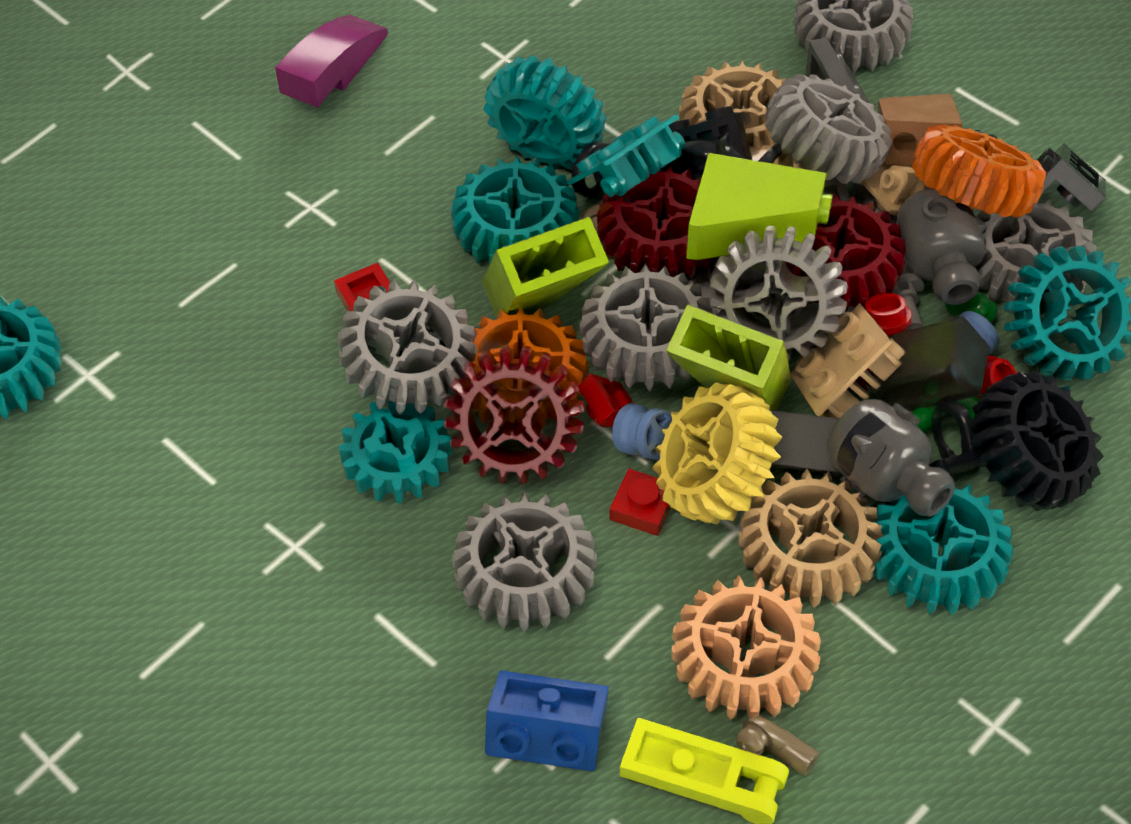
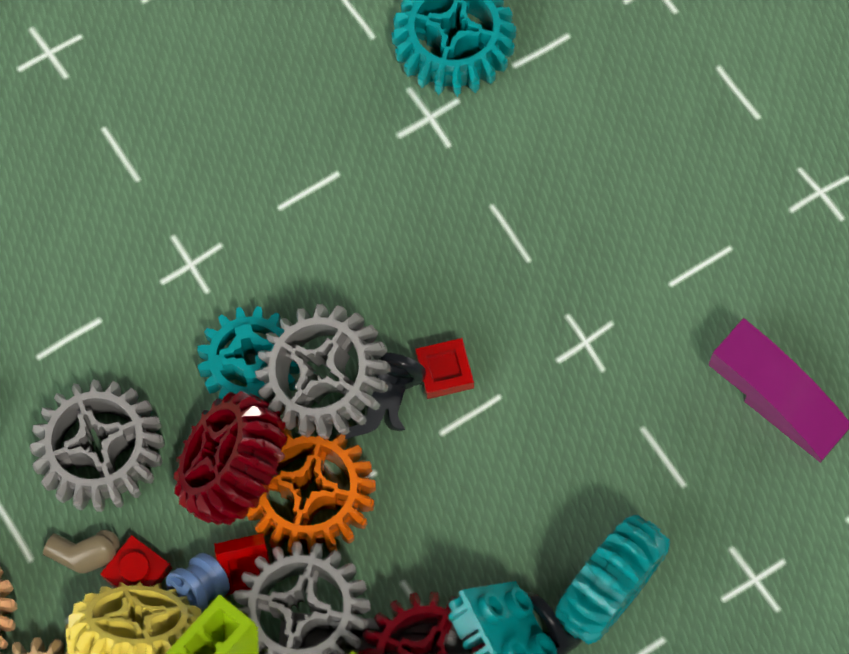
camera: 105 degrees right, 15 degrees up
teal gear [451,156,579,264] -> none
lime slope [481,217,609,318] -> none
none -> dark tan arm [43,530,120,574]

